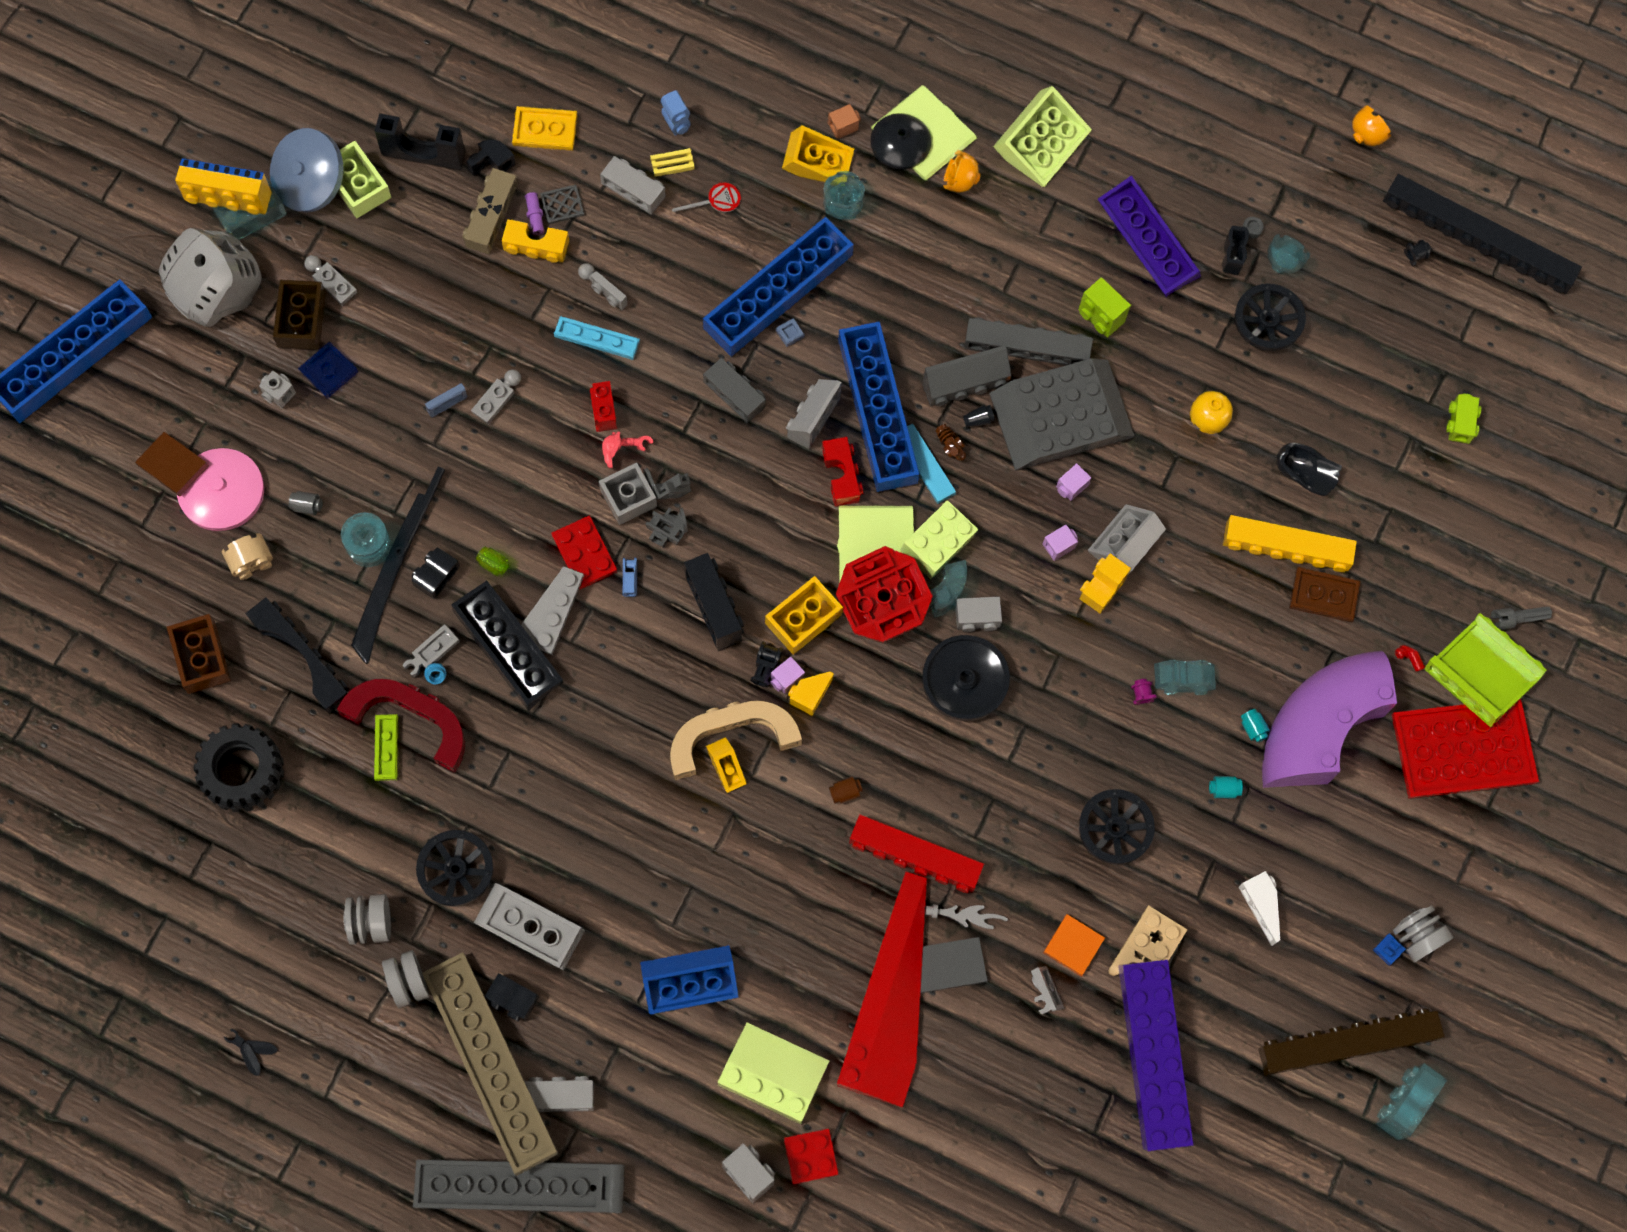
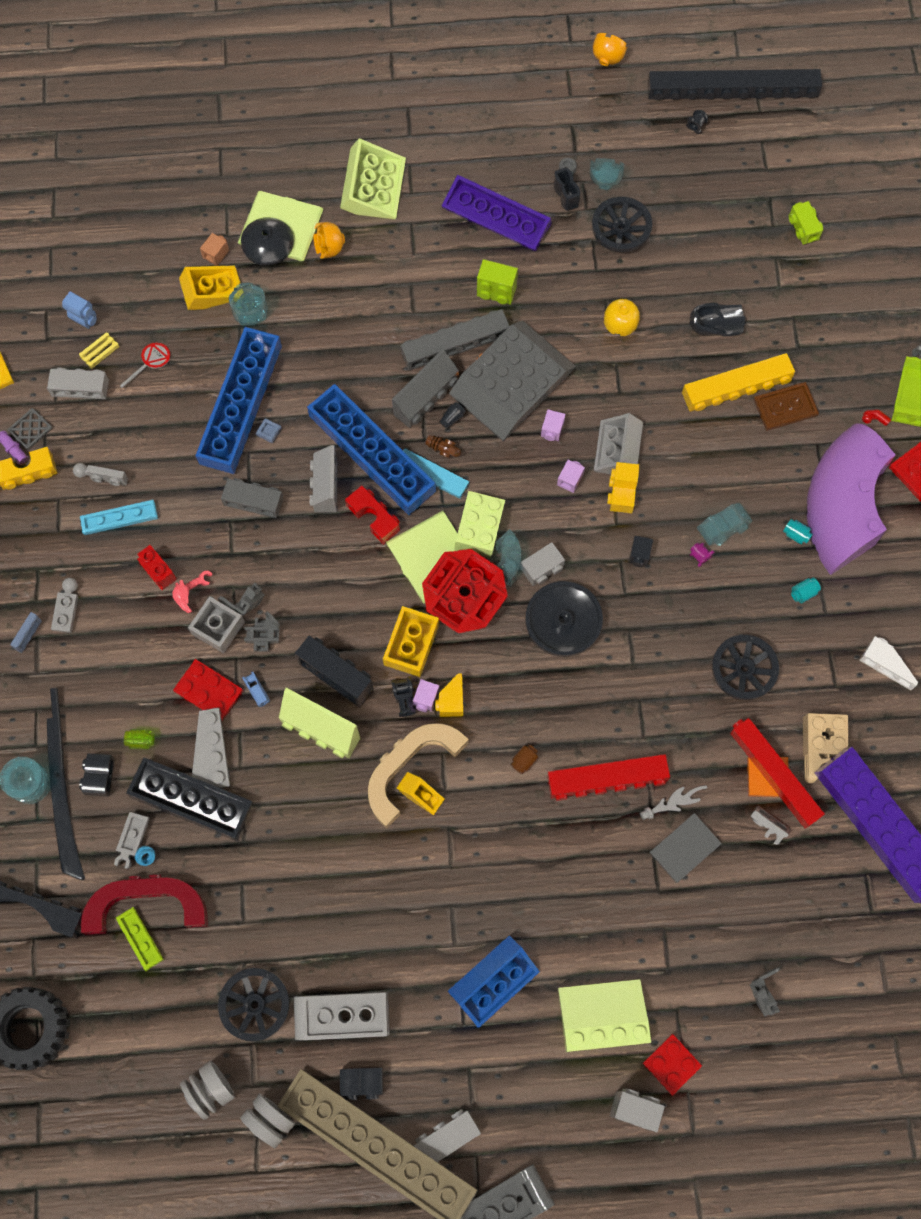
camera: 25 degrees left, 0 degrees up
red wedge [837,872,927,1108] -> none
none -> yellowish green slope [279,688,360,758]
none -> black brick [628,535,653,567]
none -> red brick [730,718,825,829]
none -> dark grey piece [750,967,781,1017]

